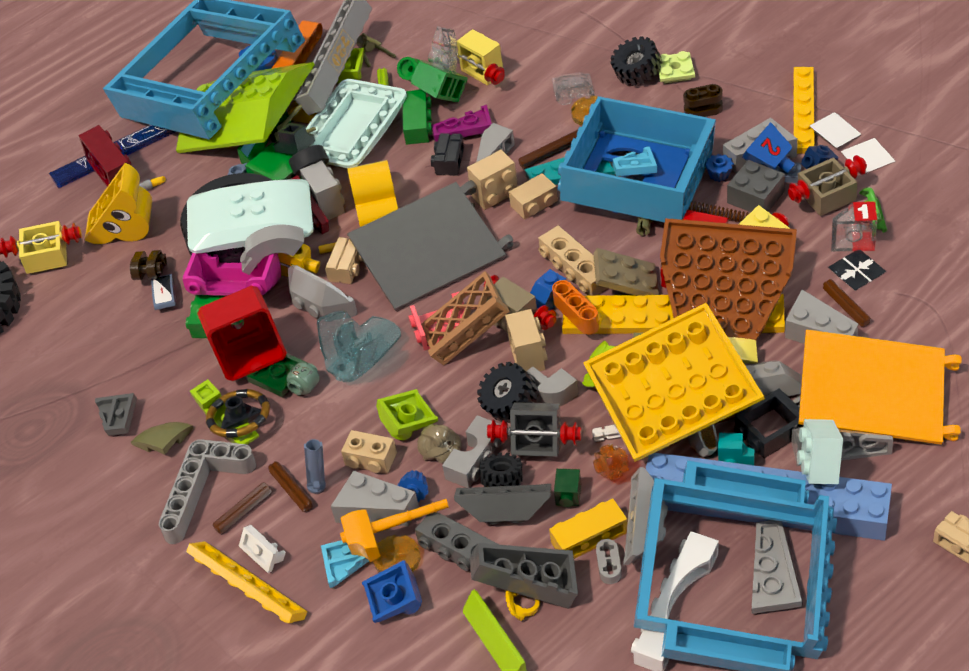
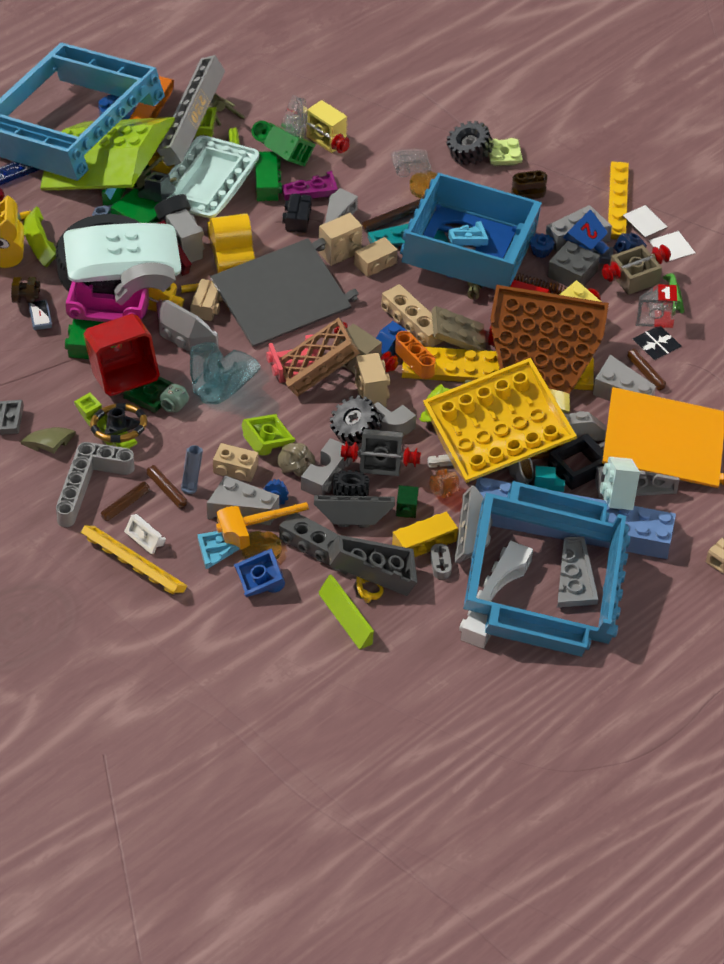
camera: 10 degrees left, 0 degrees up
none -> lime slope [23,206,56,267]

